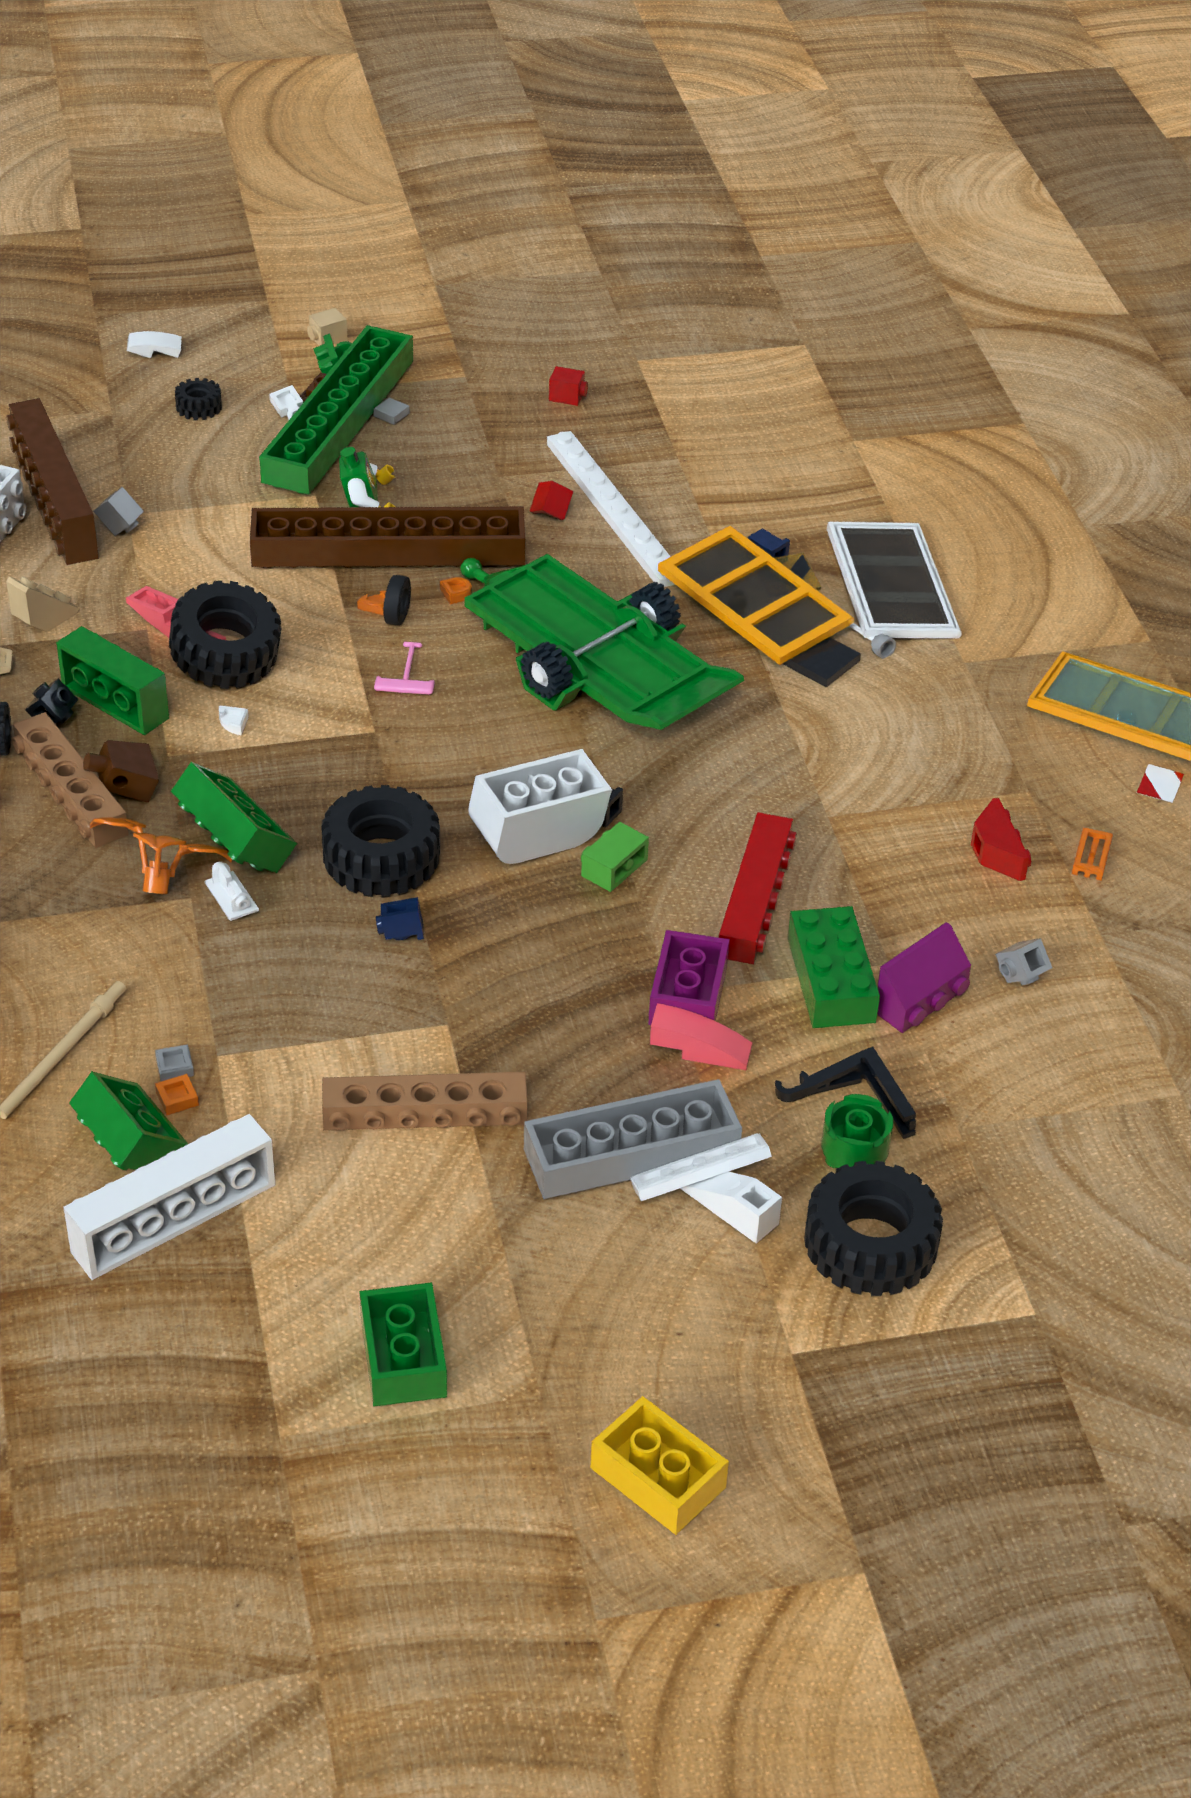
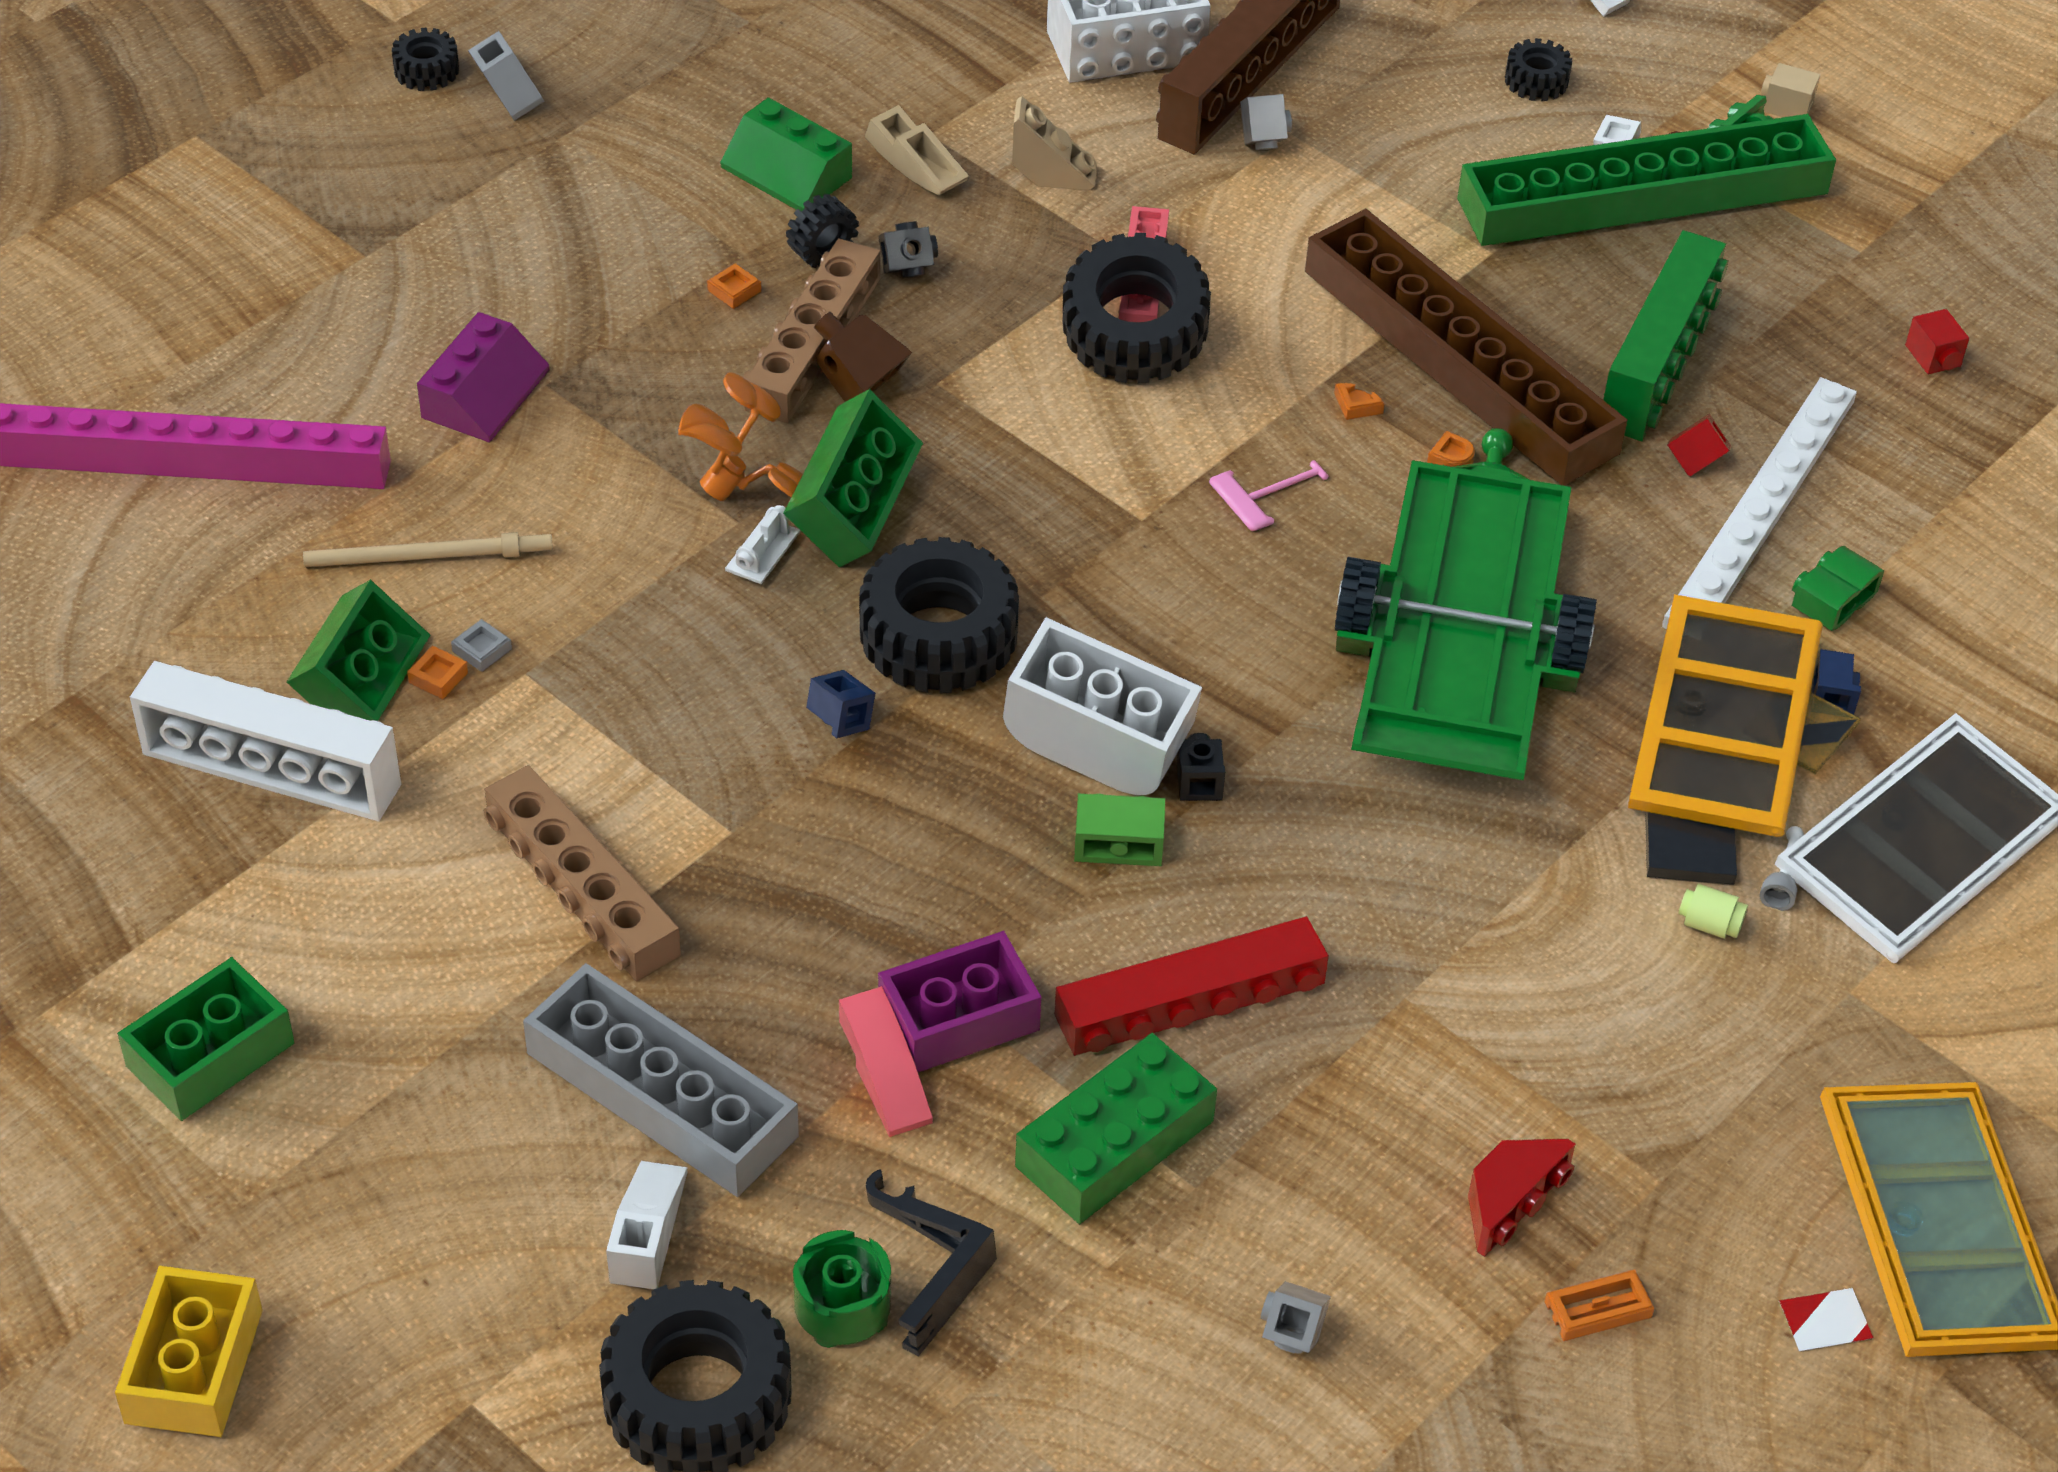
camera: 55 degrees right, 5 degrees up
green brick [56,626,169,736] -> none
white tile [219,706,249,735] -> none
torso [339,447,395,507] -> none
light grey tile [374,397,410,425] -> none
black tyre [384,575,411,625] -> none
white tile [630,1133,772,1201] -> none
magenta slope [877,922,971,1033] -> none
none -> green brick [1603,230,1729,442]
none -> yellowish green brick [1678,883,1748,939]
none -> green brick [1791,546,1885,631]

